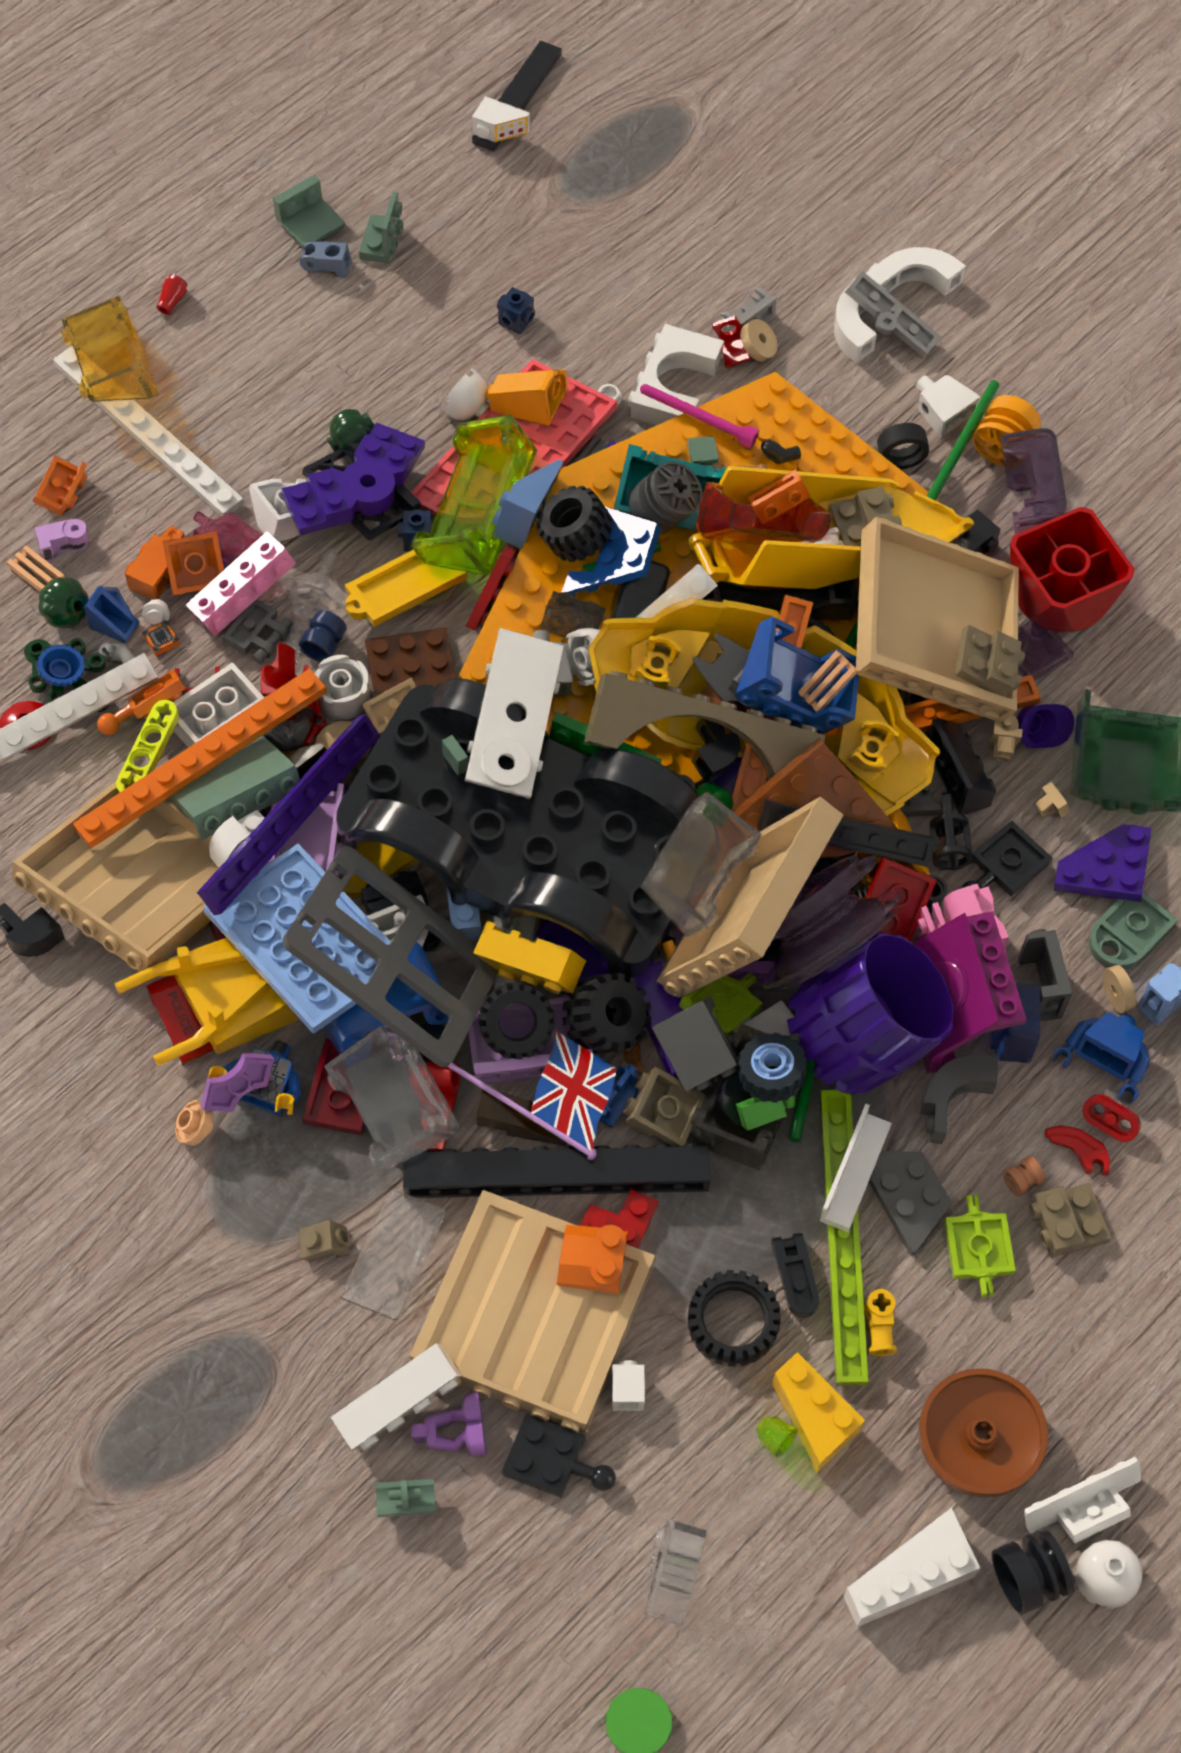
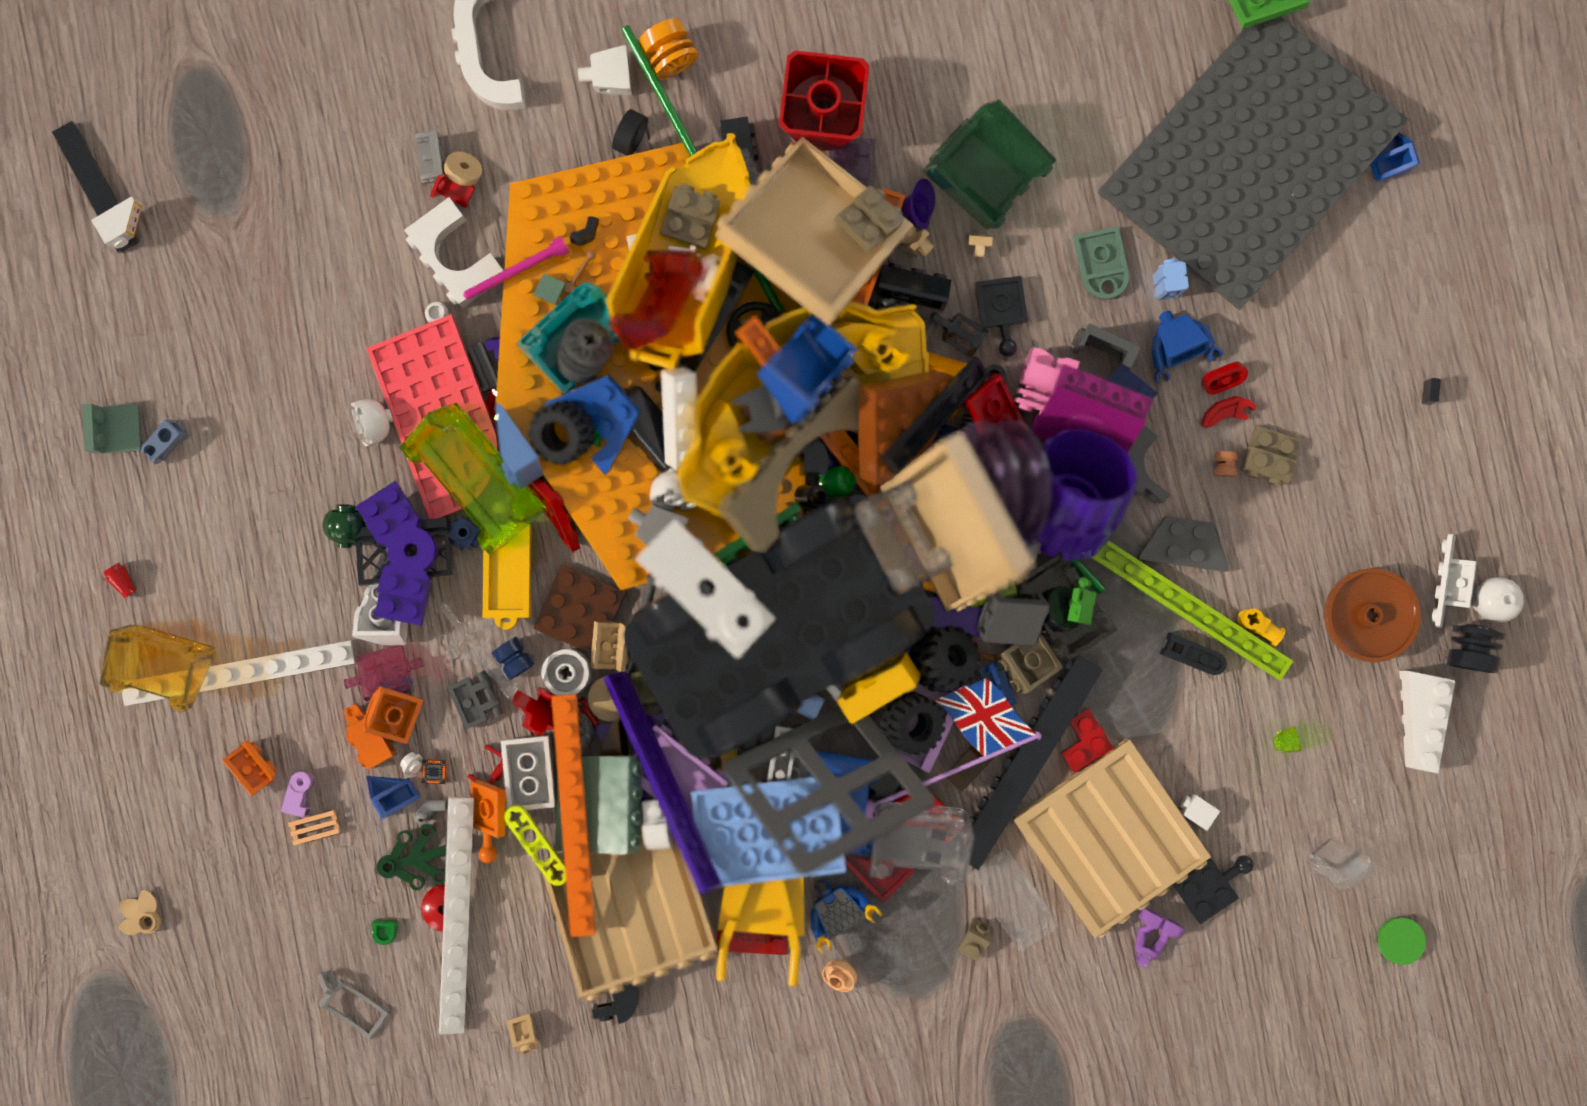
camera: 55 degrees left, 25 degrees up
blue hat [36,645,85,687] -> none
dark green plant [38,577,89,628] -> none
bright pink brick [186,532,296,636] -> none
medium lavender tile [201,1052,274,1112] -> none
white brick [330,1343,462,1451] -> none
sand green bracket [359,191,404,264] -> none
sand green hips [376,1479,436,1517] -> none
sand green tile [442,735,468,776] -> none
light orange slope [487,369,569,426] -> none
dark blue brick [497,287,535,334] -> none
clear smoke bracket [541,591,606,639] -> none
orange slope [557,1225,628,1295] -> none
black tyre [688,1270,781,1367] -> none
black wheel [739,1033,806,1103] -> none
orange bracket [747,470,811,524] -> none
yellow wedge [772,1352,865,1474] -> none
light nougat tile [798,651,858,712] -> none
white panel [820,1104,892,1232] -> none
light grey hinge [845,271,941,358] -> none
lime plate [944,1194,1016,1298] -> none
windscreen [1001,428,1068,535] -> none
dark purple plate [1054,824,1152,902] -> none
tan piece [1103,965,1136,1013] -> none

